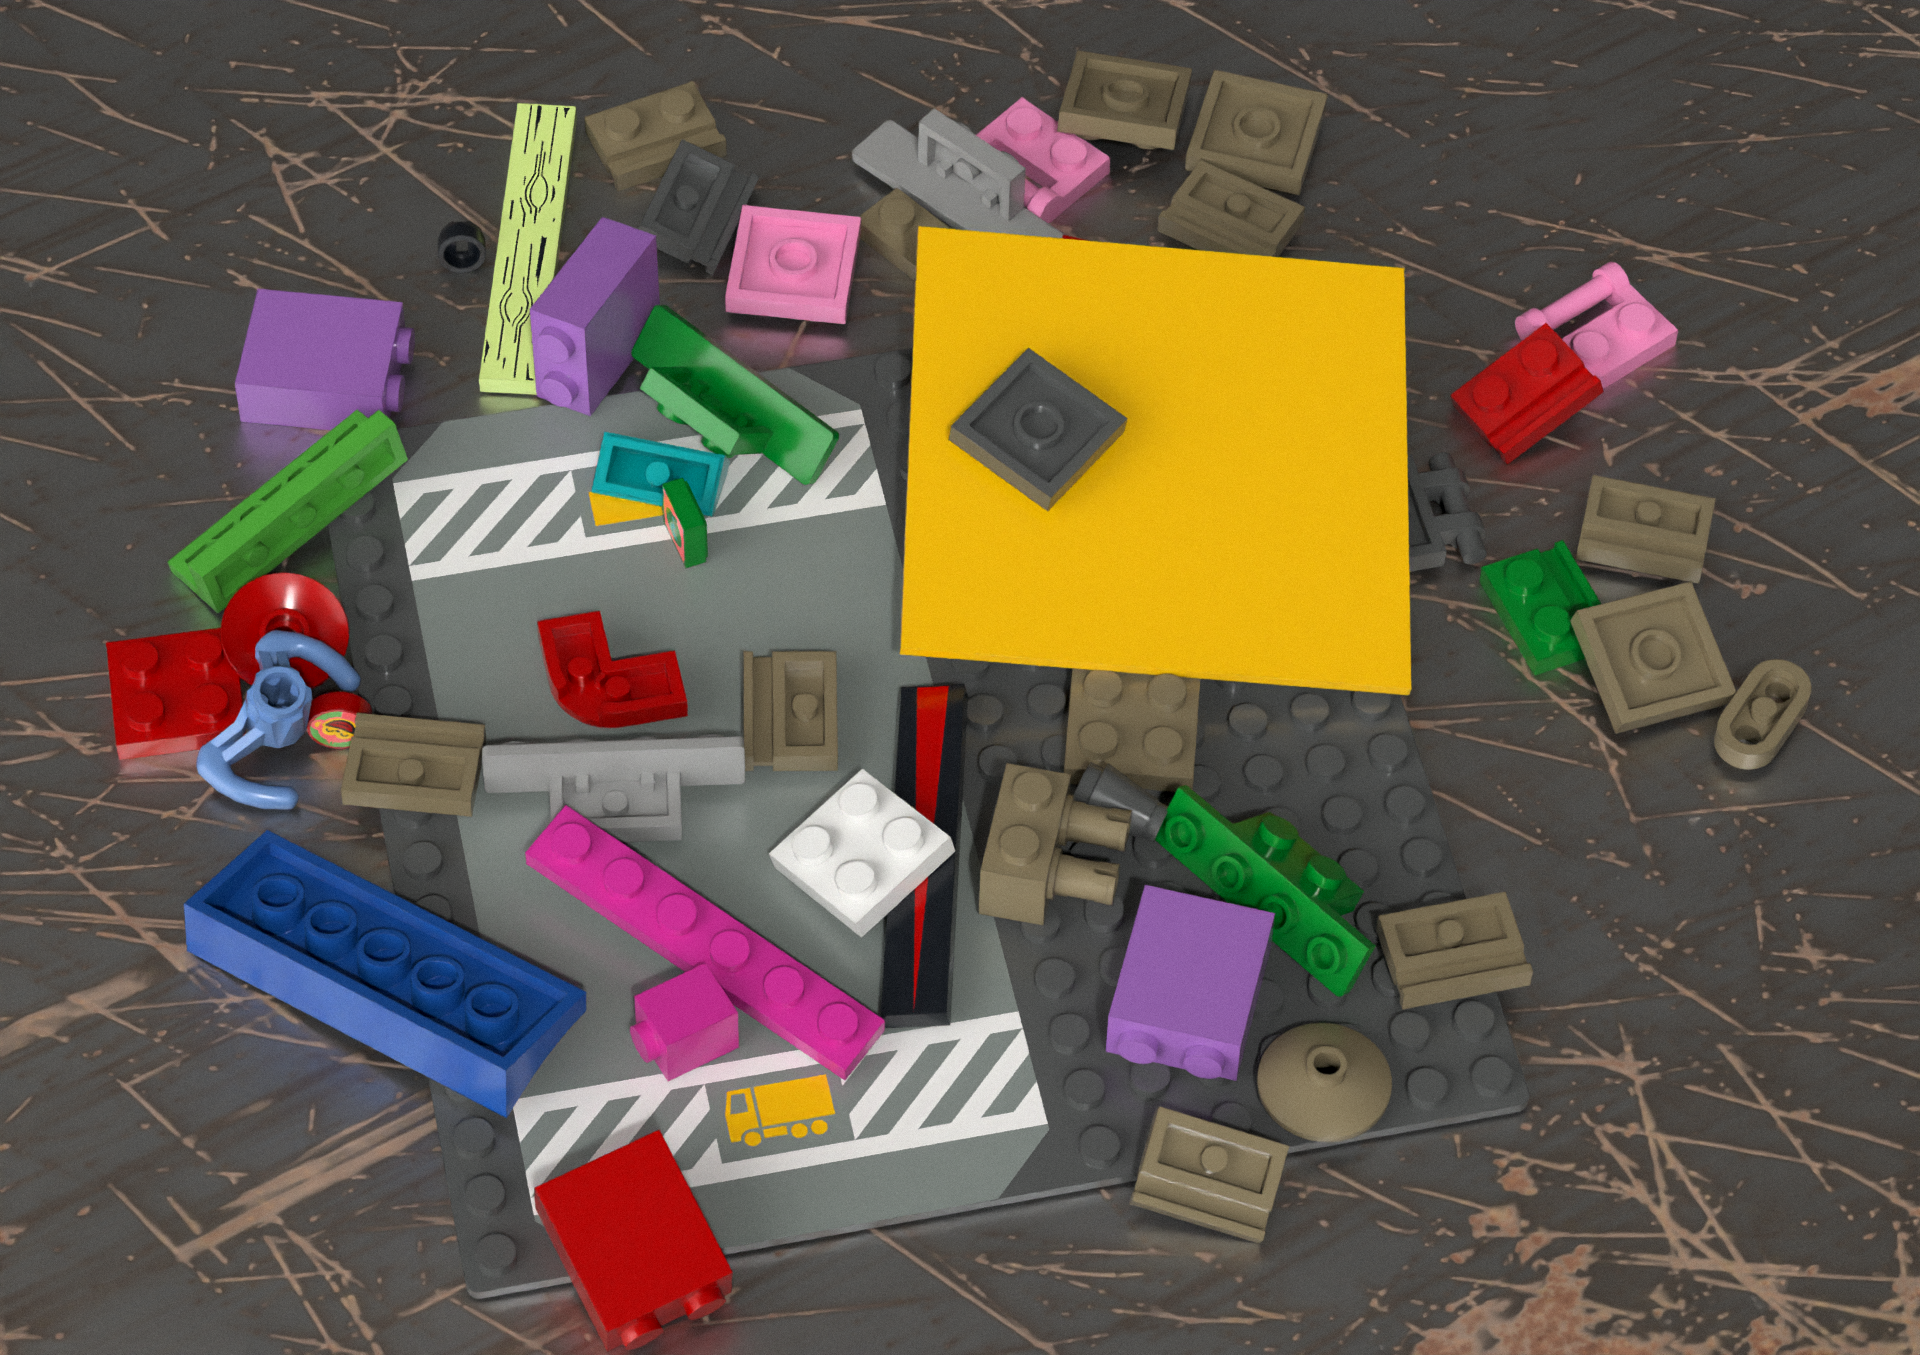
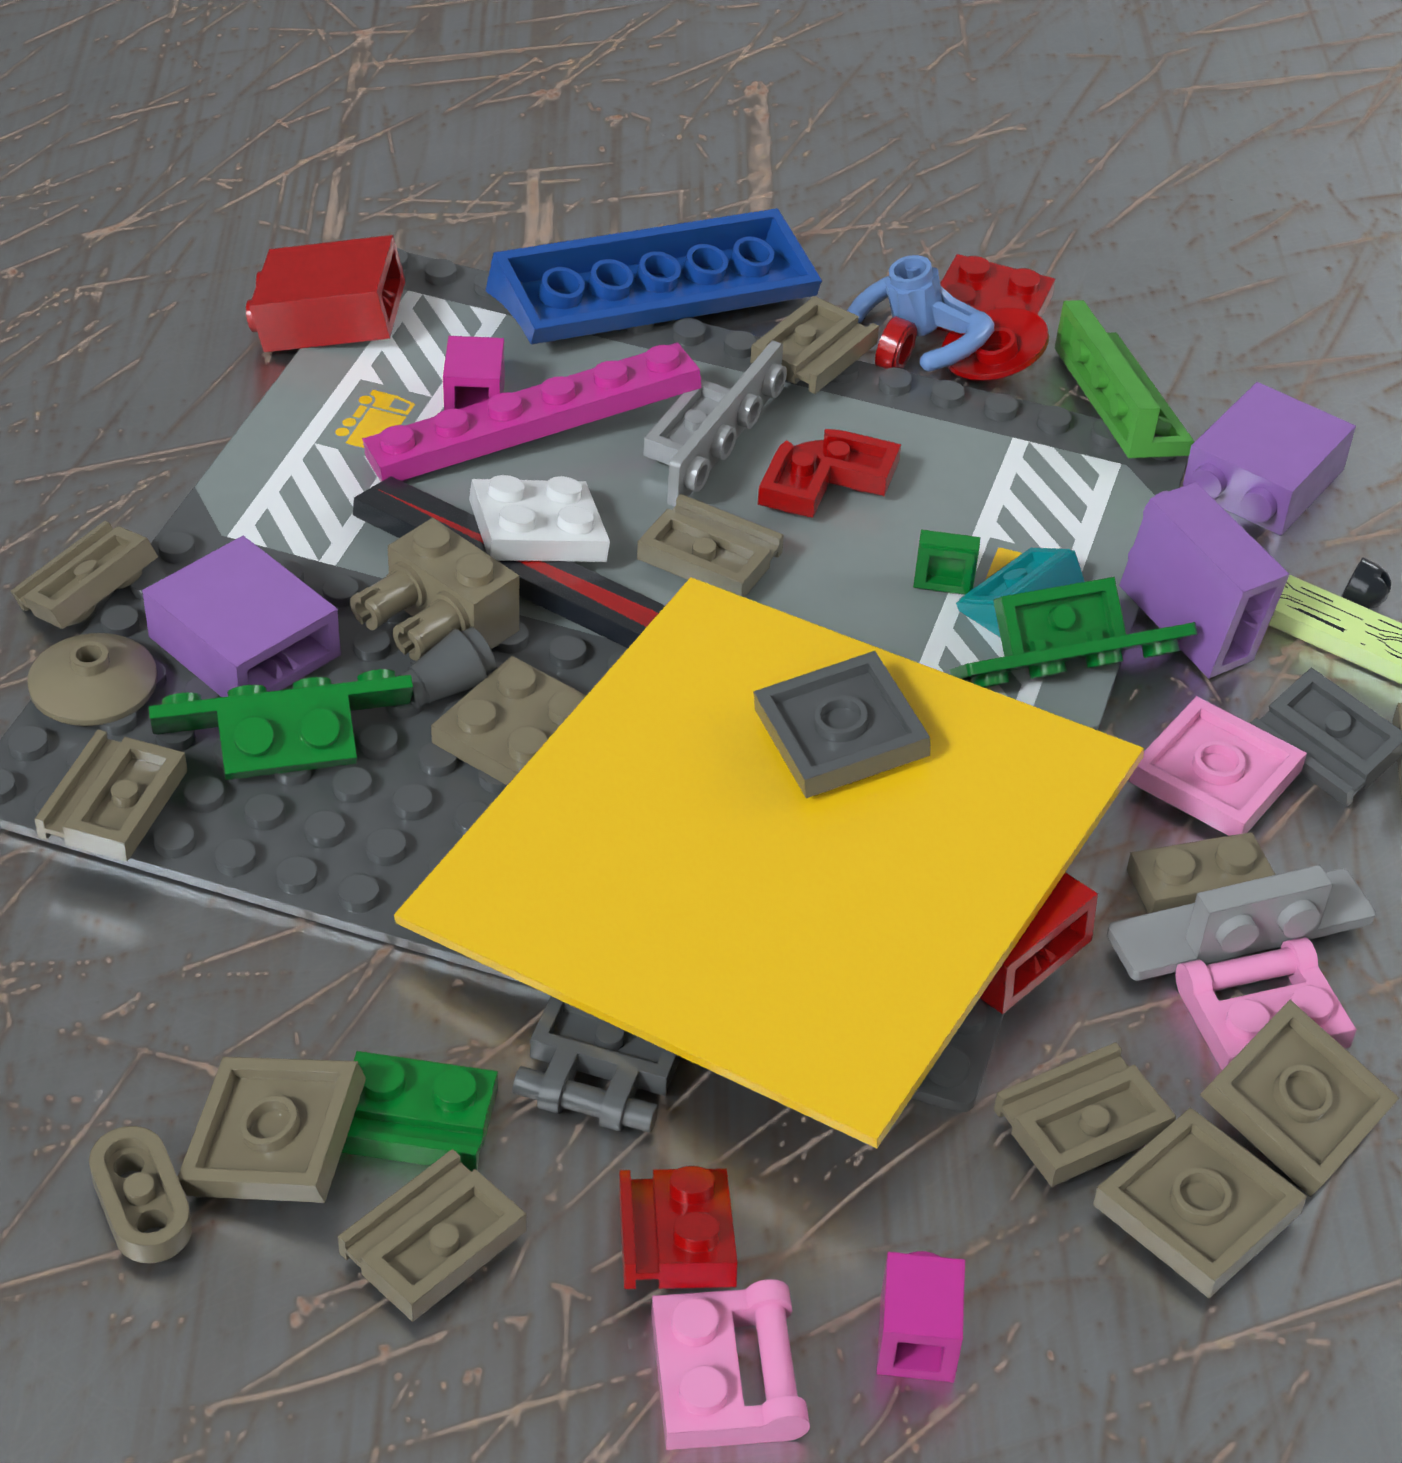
camera: 120 degrees right, 10 degrees down
none -> dark pink brick [876,1251,965,1383]

